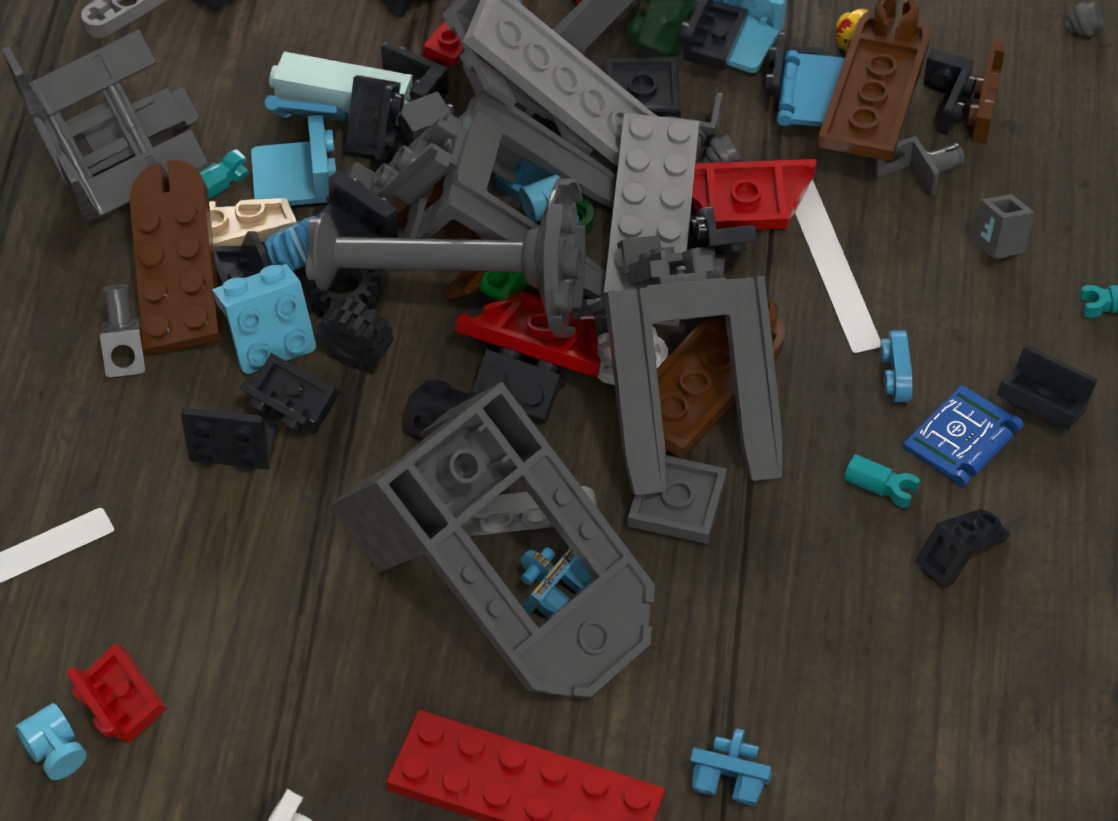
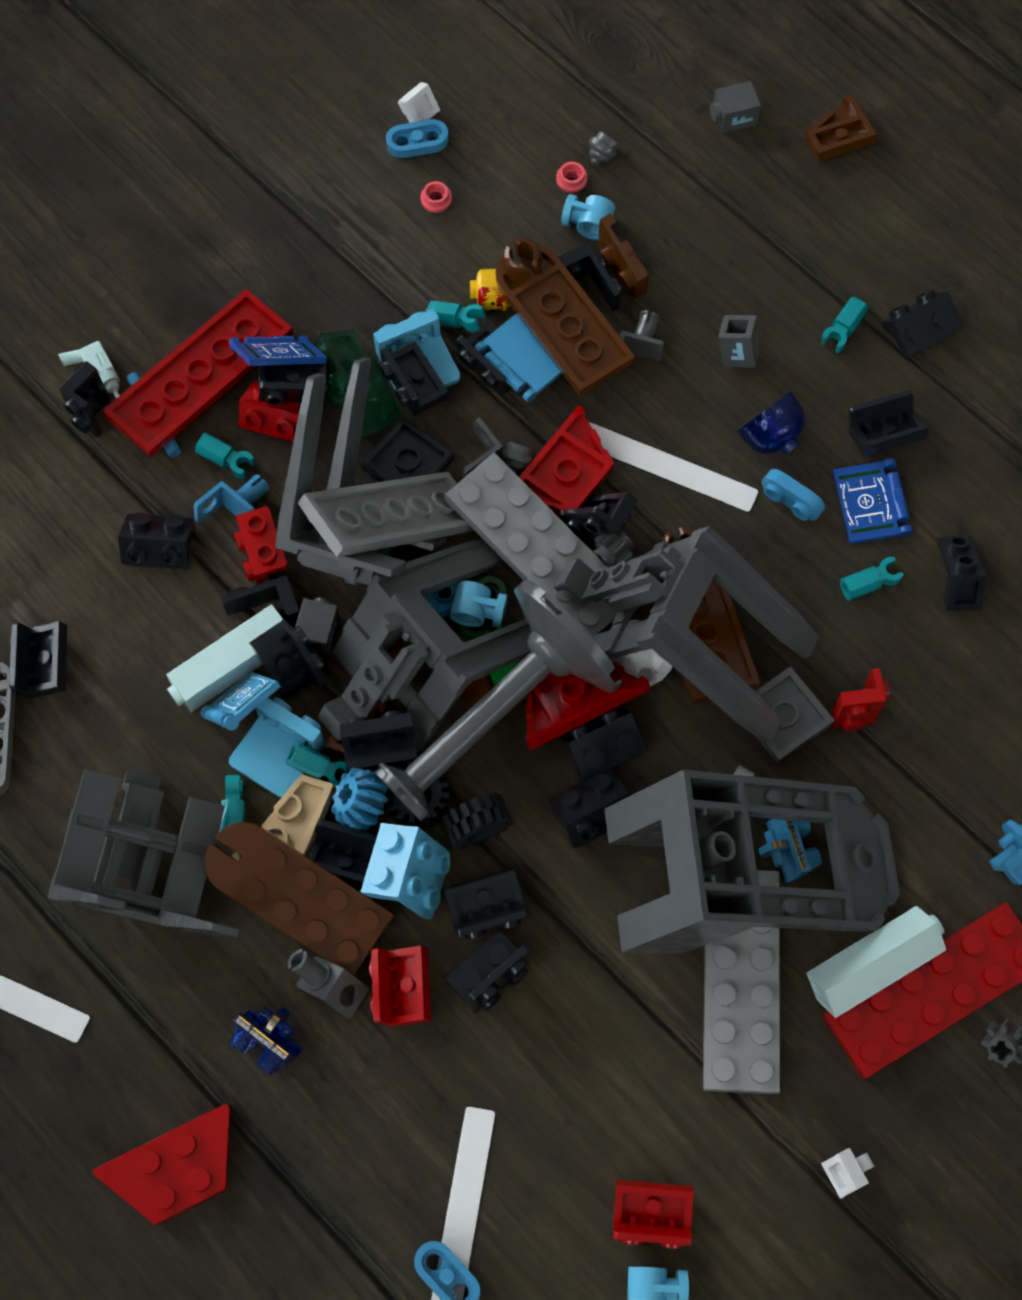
camera: 50 degrees left, 15 degrees up
none -> clear blue hips [229,1007,302,1075]
none -> teal bar [286,742,348,785]
none -> red bracket [369,945,431,1027]
none -> teal bar [426,300,486,332]
none -> coral plate [556,162,588,193]
none -> medium azure piece [561,194,616,241]
none -> light grey plate [703,870,780,1095]
none -> clear blue cylinder [737,391,805,455]
none -> light aqua brick [806,906,946,1018]
none -> red bracket [830,668,890,731]

